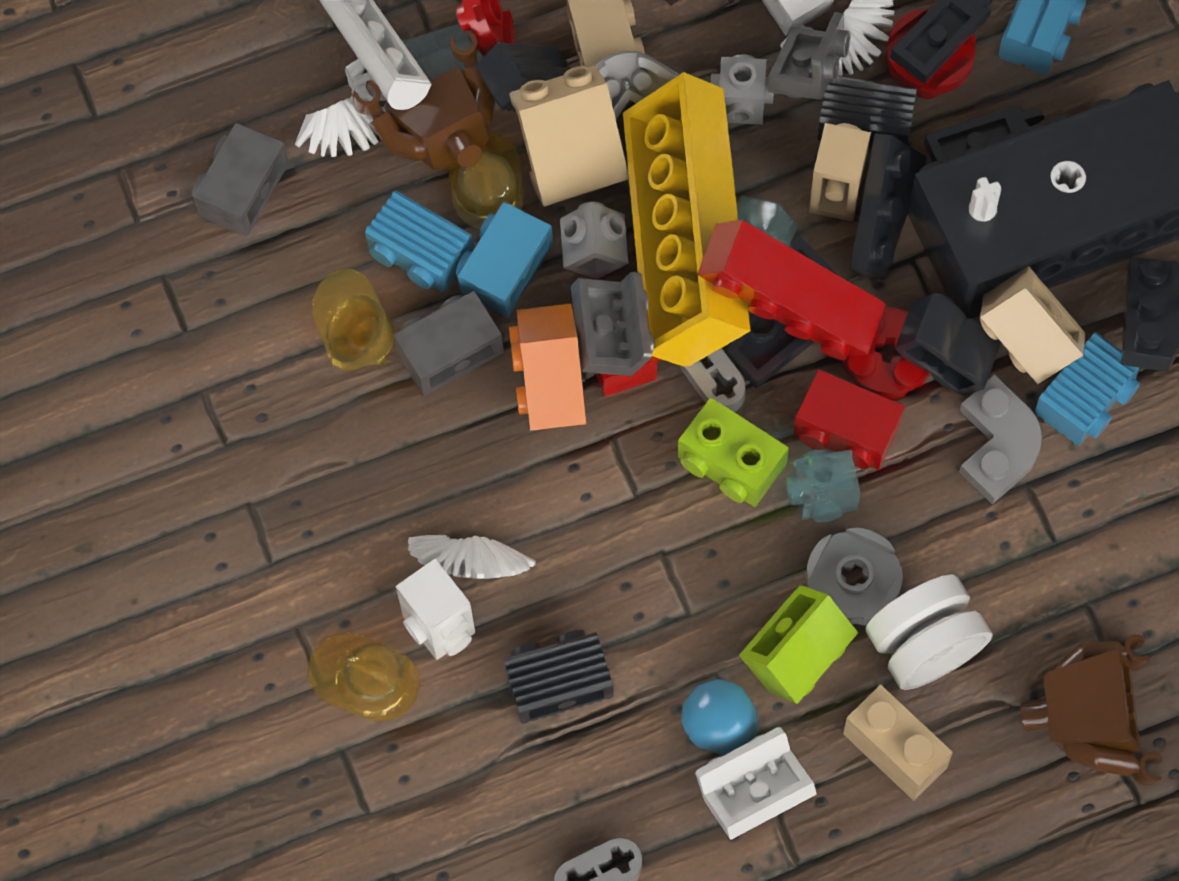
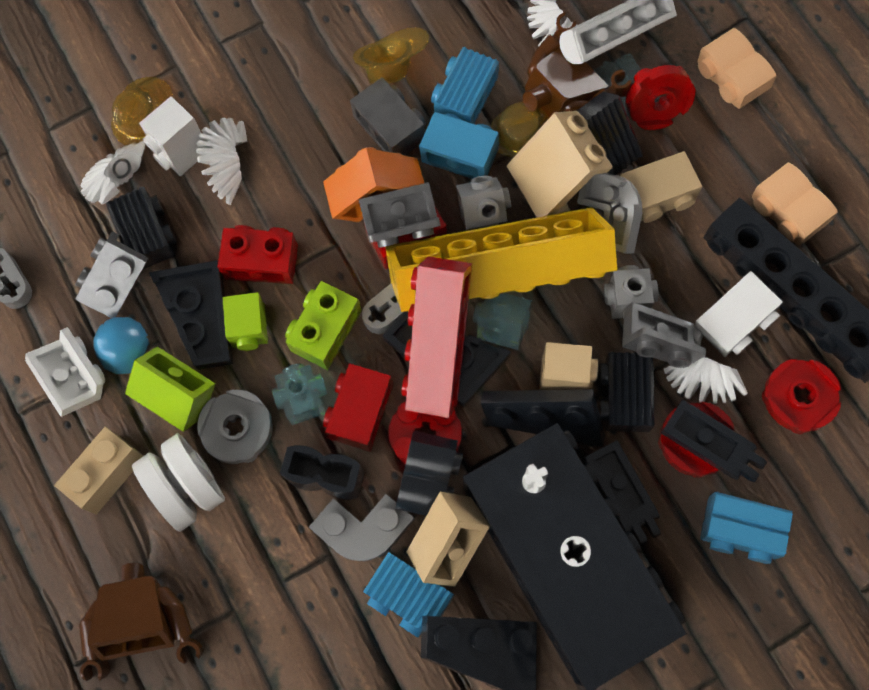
camera: 85 degrees right, 5 degrees up
none -> bracket [75,231,148,318]
none -> white hair [81,141,146,205]
none -> black wing [149,260,233,370]
none -> red brick [217,225,298,284]
none -> lime brick [223,292,268,351]
none -> black brick [280,445,365,500]

